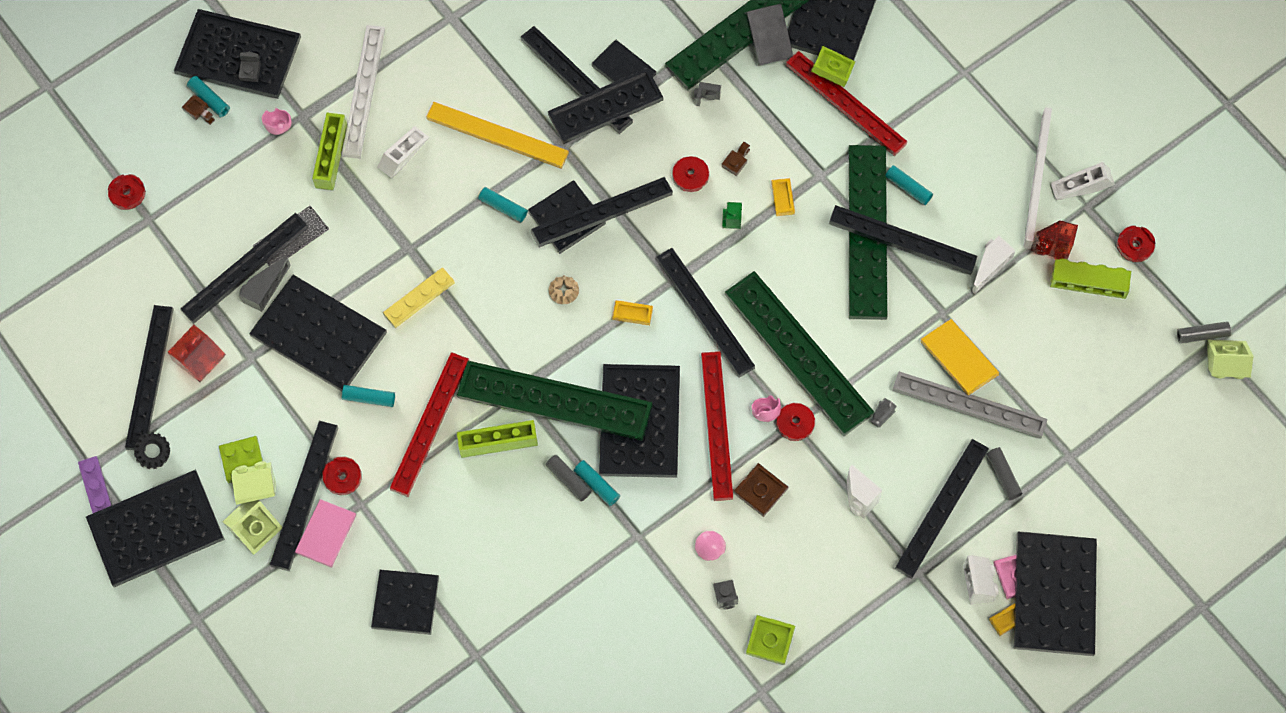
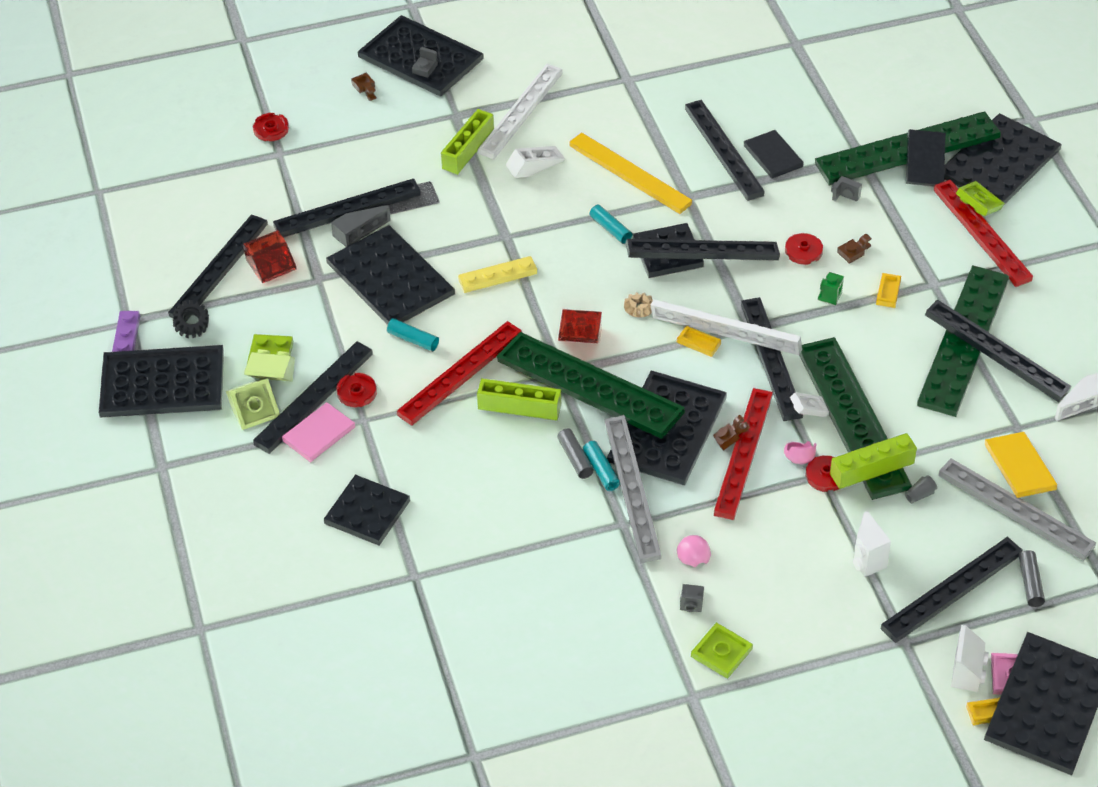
camera: 20 degrees right, 20 degrees down
teal piece [187,76,230,117] -> none
bright pink hair [262,108,292,135] -> none
black plate [548,68,664,144] -> none
reddish brown tile [733,463,789,517] -> none
teal piece [885,165,933,205] -> none
none -> clear red slope [558,309,602,343]
none -> light grey plate [604,415,661,564]
none -> white plate [651,300,802,355]
none -> reddish brown plate [713,415,750,451]
none -> white plate [790,392,829,417]
none -> lime brick [830,433,917,489]

